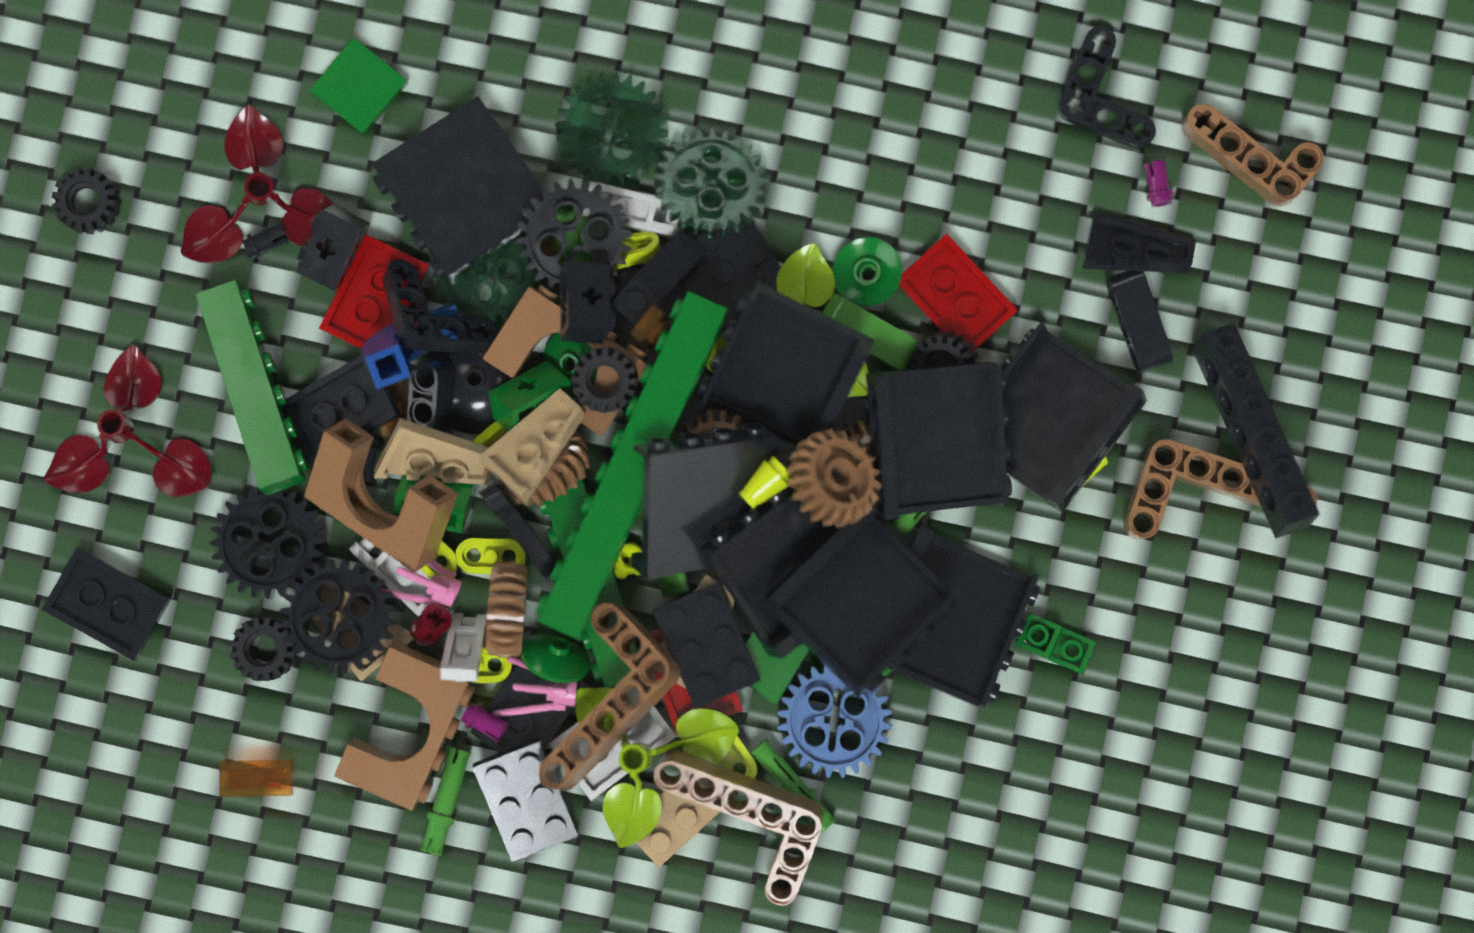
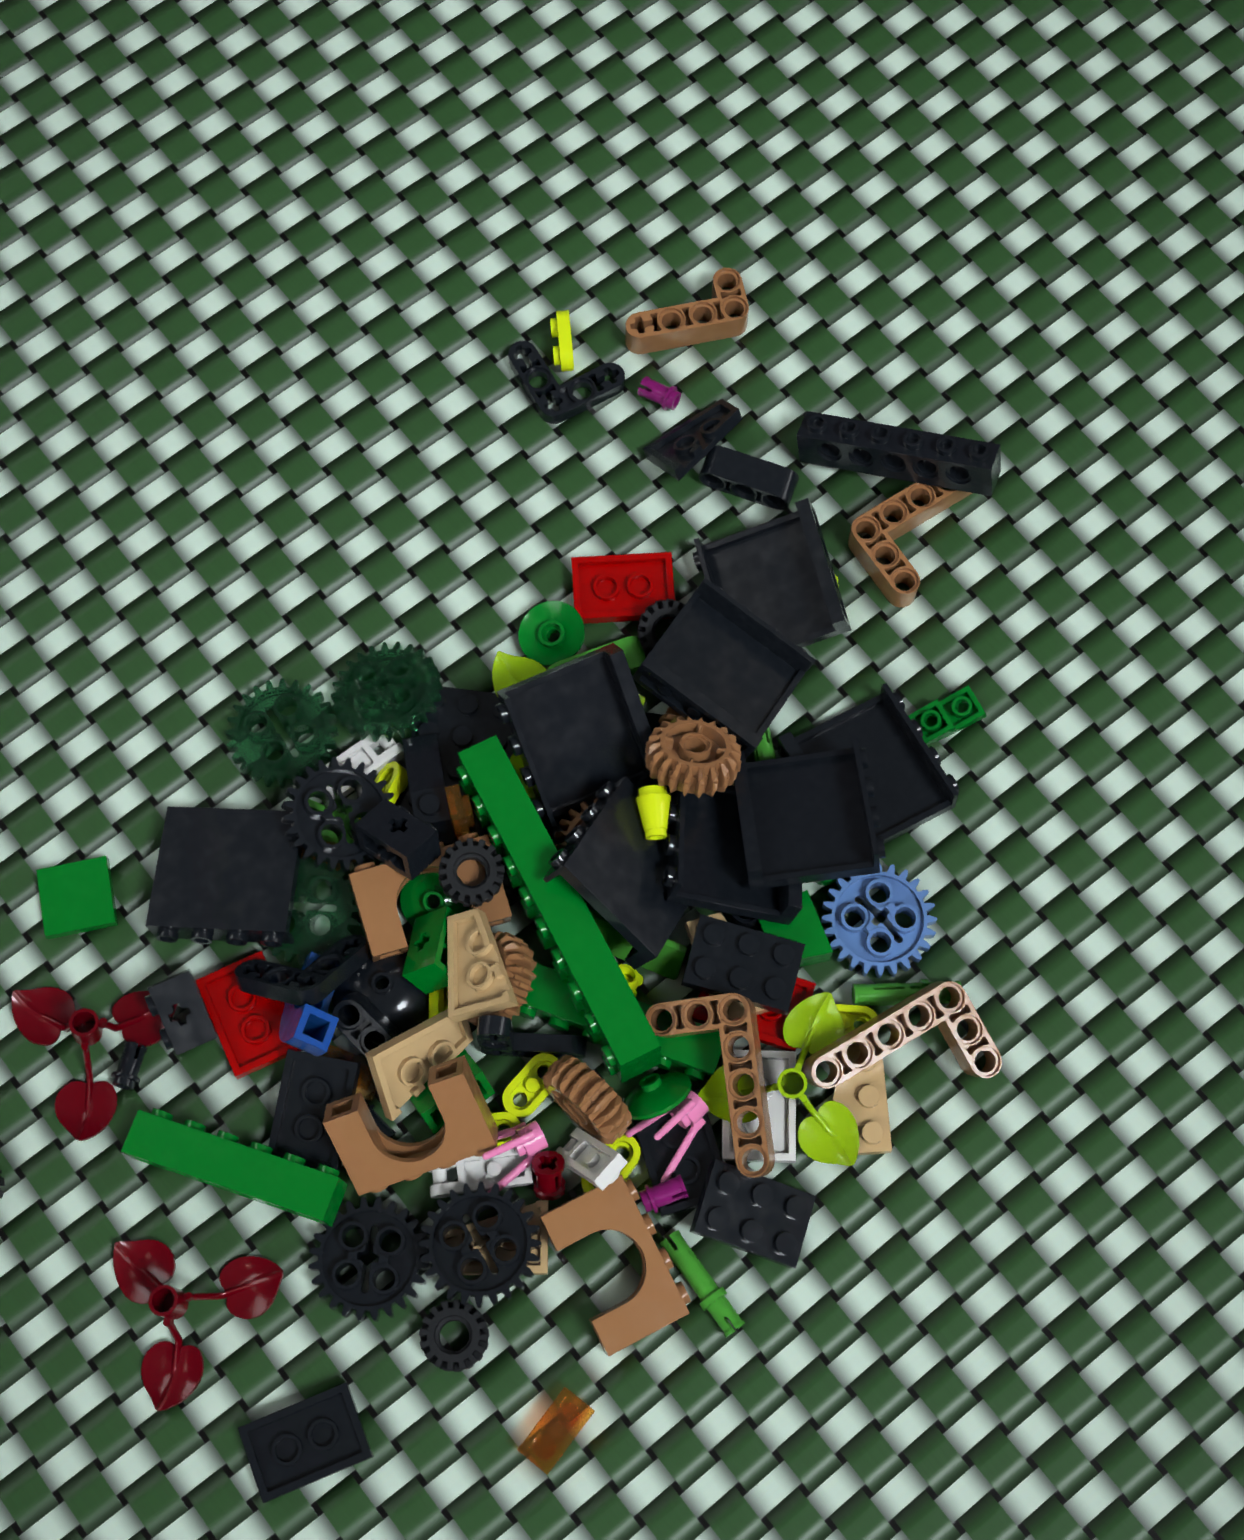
camera: 55 degrees left, 15 degrees down
none -> neon yellow plate [550,310,574,372]

